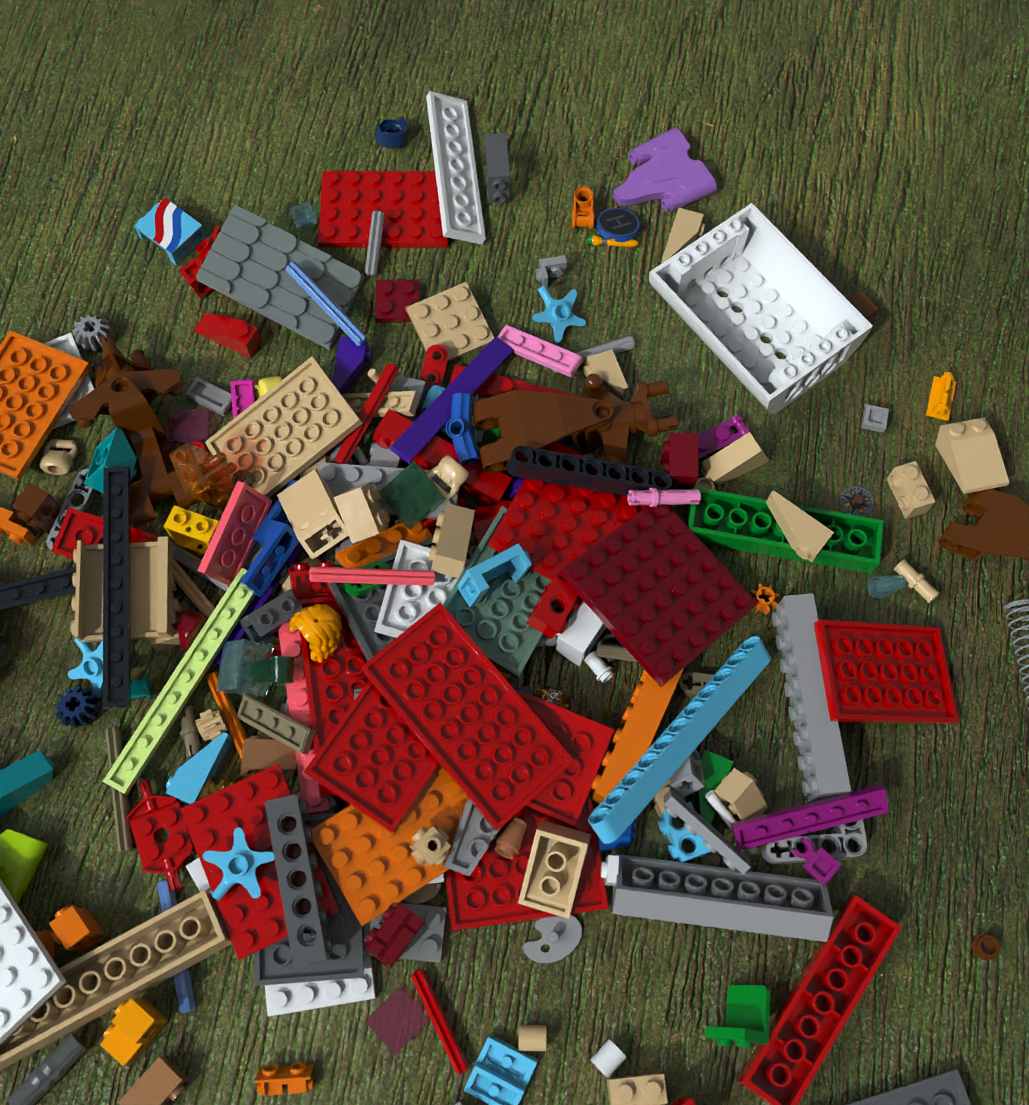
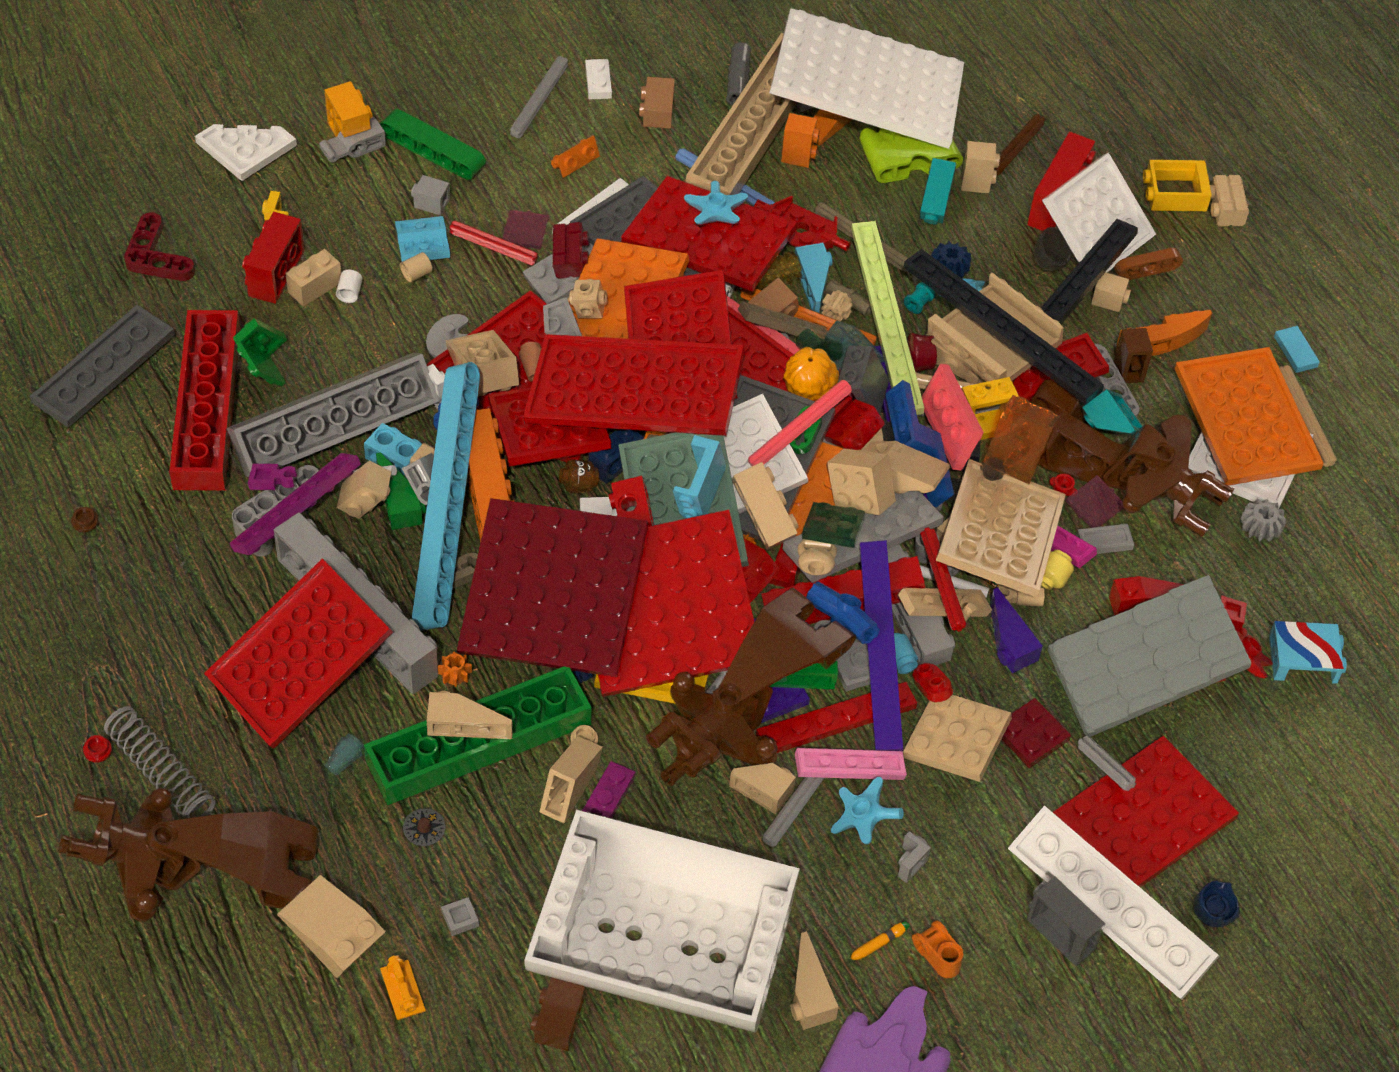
camera: 140 degrees right, 15 degrees down
tan piece [40,439,78,475] -> none
light orange brick [100,998,169,1067] -> none
dark grey brick [265,794,333,968] -> none
medium blue axle [286,261,367,346] -> none
clear light blue plate [289,201,317,230] -> none
black beam [506,446,672,496] -> none
tile [596,208,640,242] -> none
bright pink pin [627,488,701,507] -> none
dark red brick [660,432,698,490] -> none
light grey plate [664,789,750,875] -> none
tan brick [887,461,935,519] -> none
tan pin [894,559,940,603] -> none

